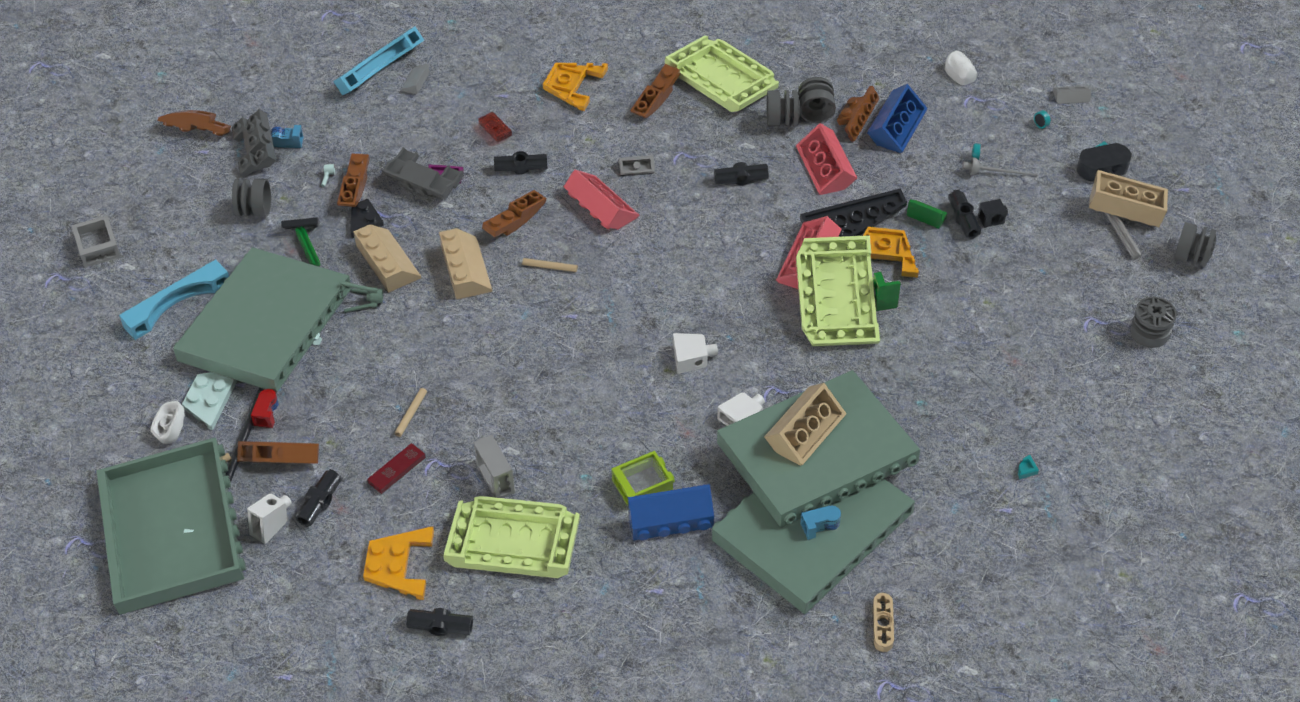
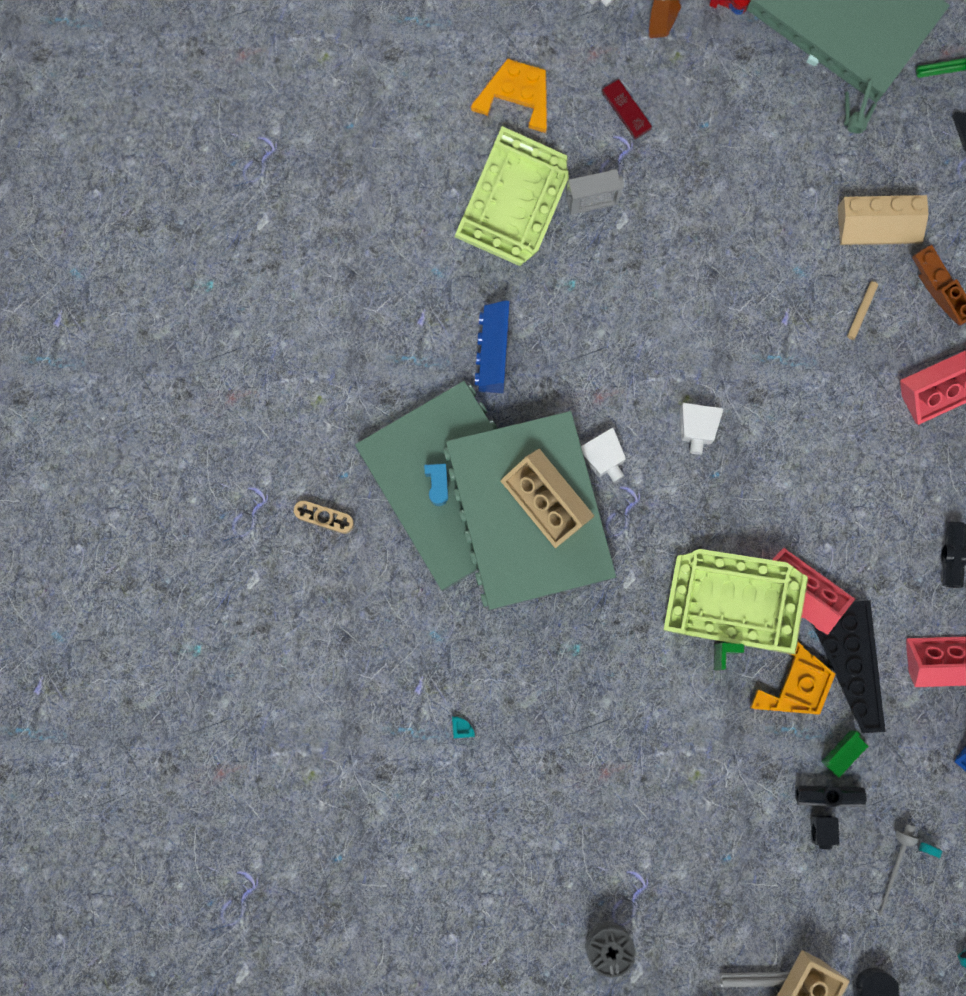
camera: 105 degrees right, 30 degrees up
black piece [295,469,342,527] -> none
tan slope [353,225,421,293] -> none
tan piece [394,388,427,437] -> none
black piece [406,608,473,636] -> none
window [611,451,675,506] -> none

